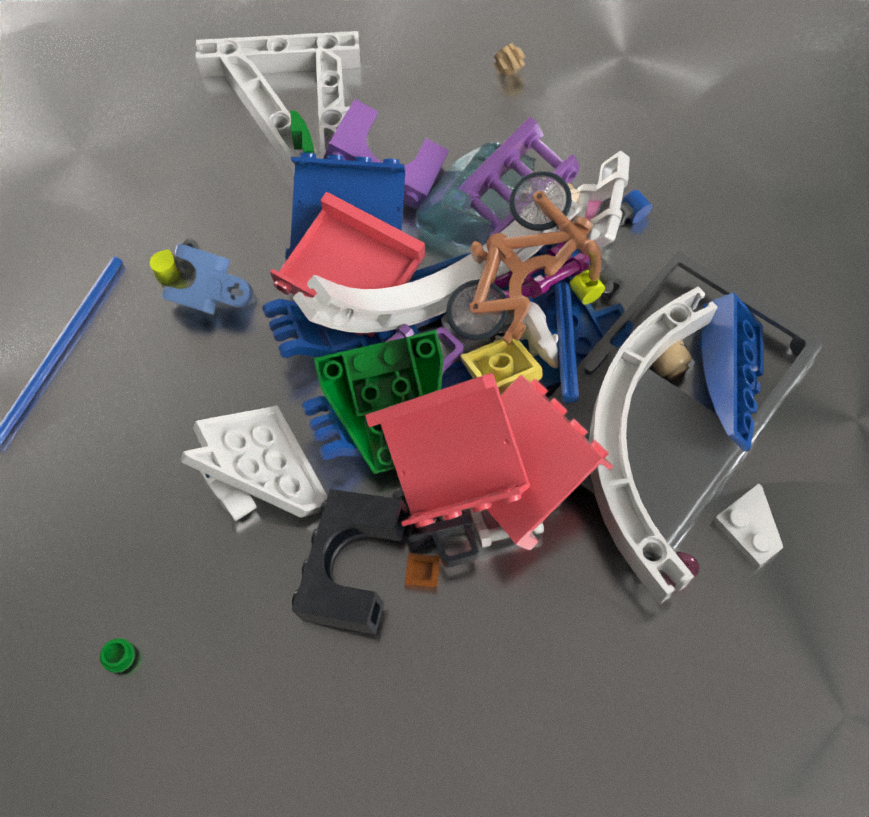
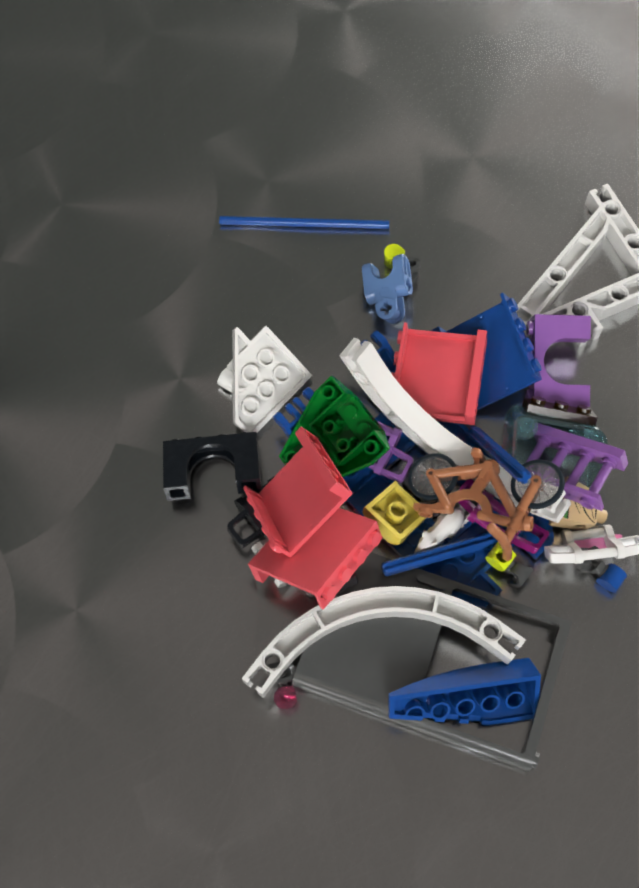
camera: 75 degrees right, 5 degrees up
green plate [100,638,135,673] -> none
green slope [290,110,314,154] -> none
dark orange tile [404,553,440,591] -> none
tan head [652,340,692,380] -> none
white wing [713,484,783,569] -> none
none -> blue axle [467,425,531,484]
none -> plate [522,396,598,426]

